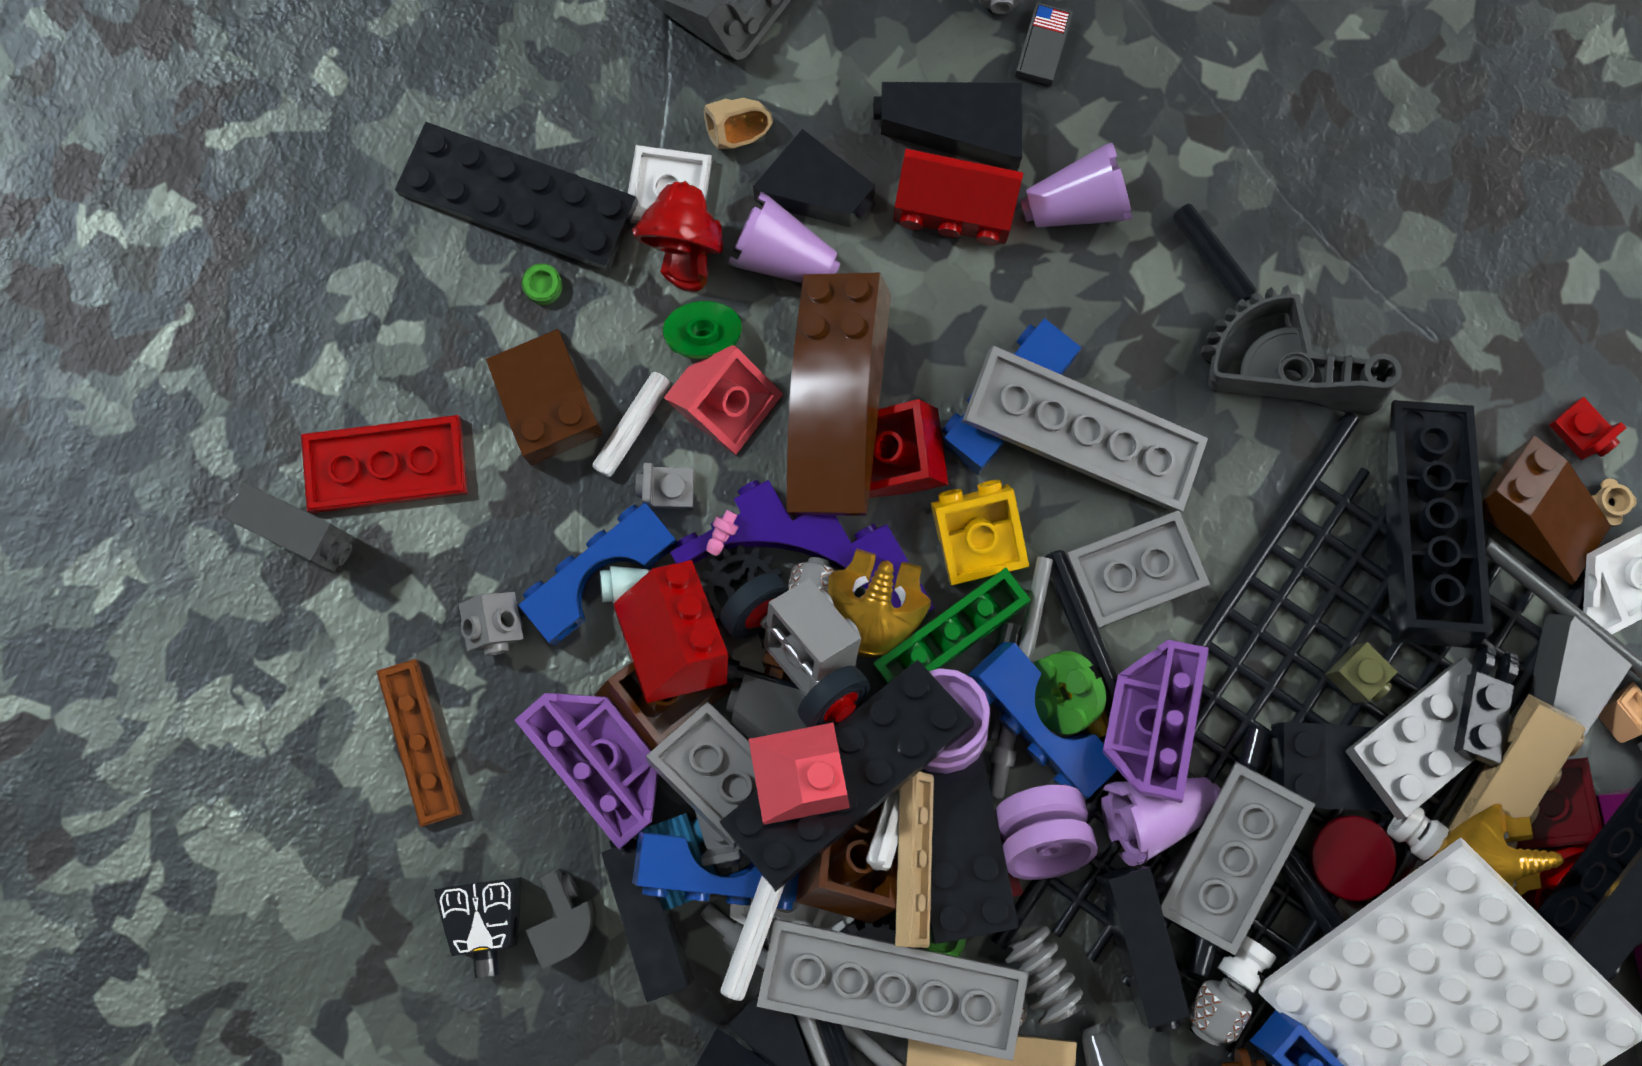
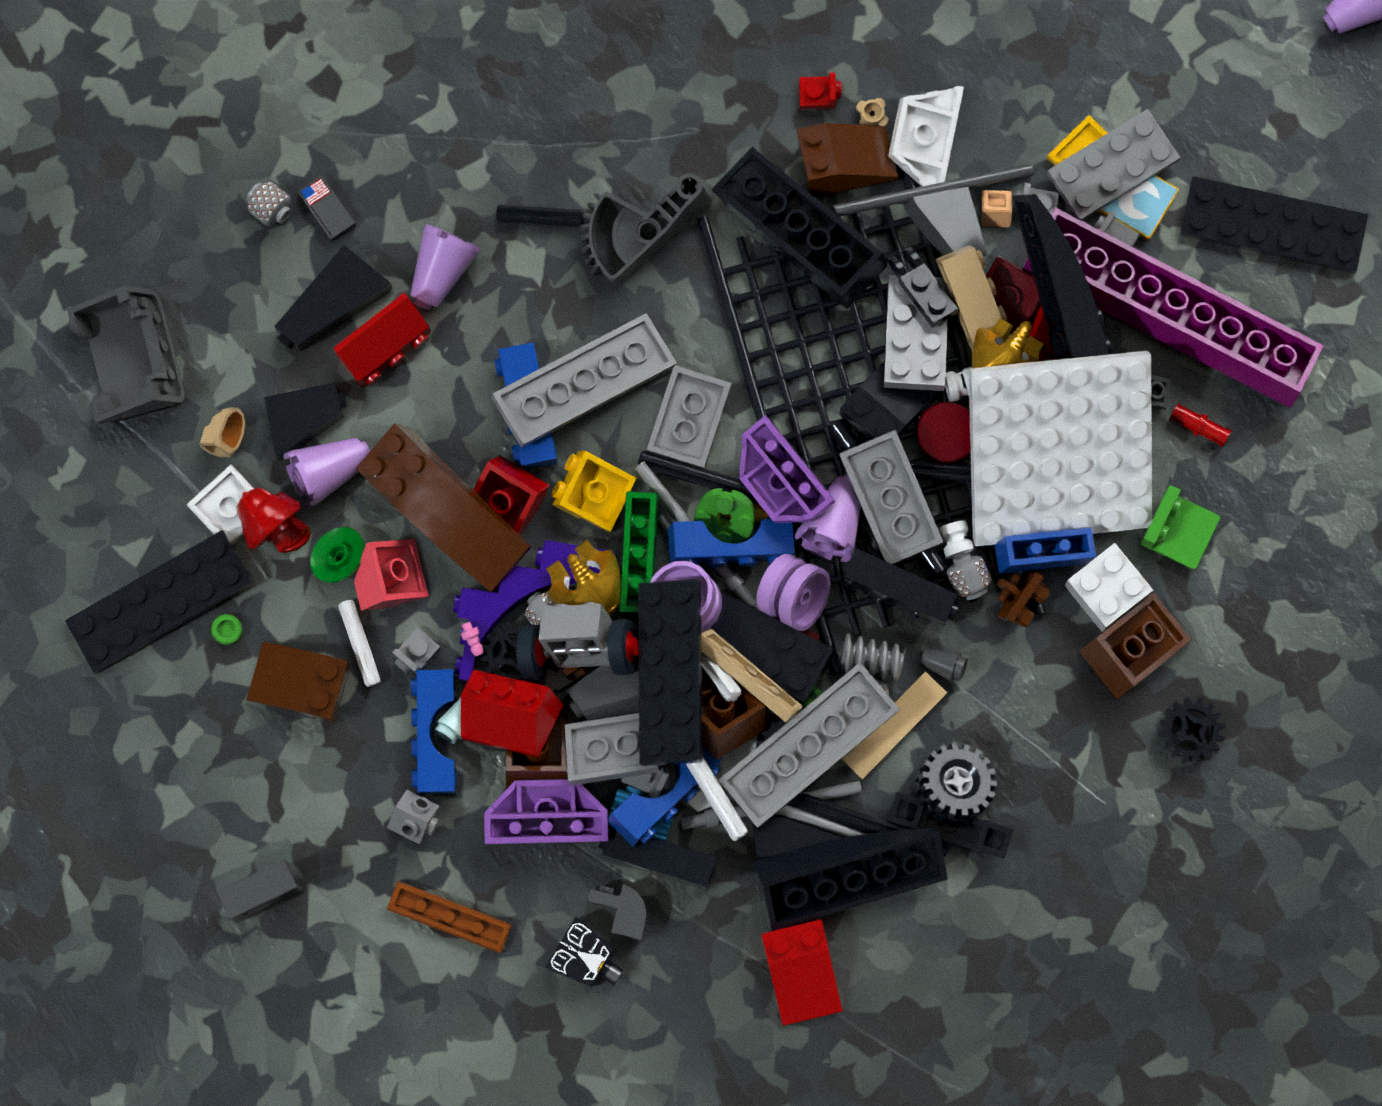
camera: 50 degrees left, 0 degrees up
red tile [301,415,468,514] -> none
coral slope [748,723,850,825] -> none
olive brick [1325,642,1398,704] -> none

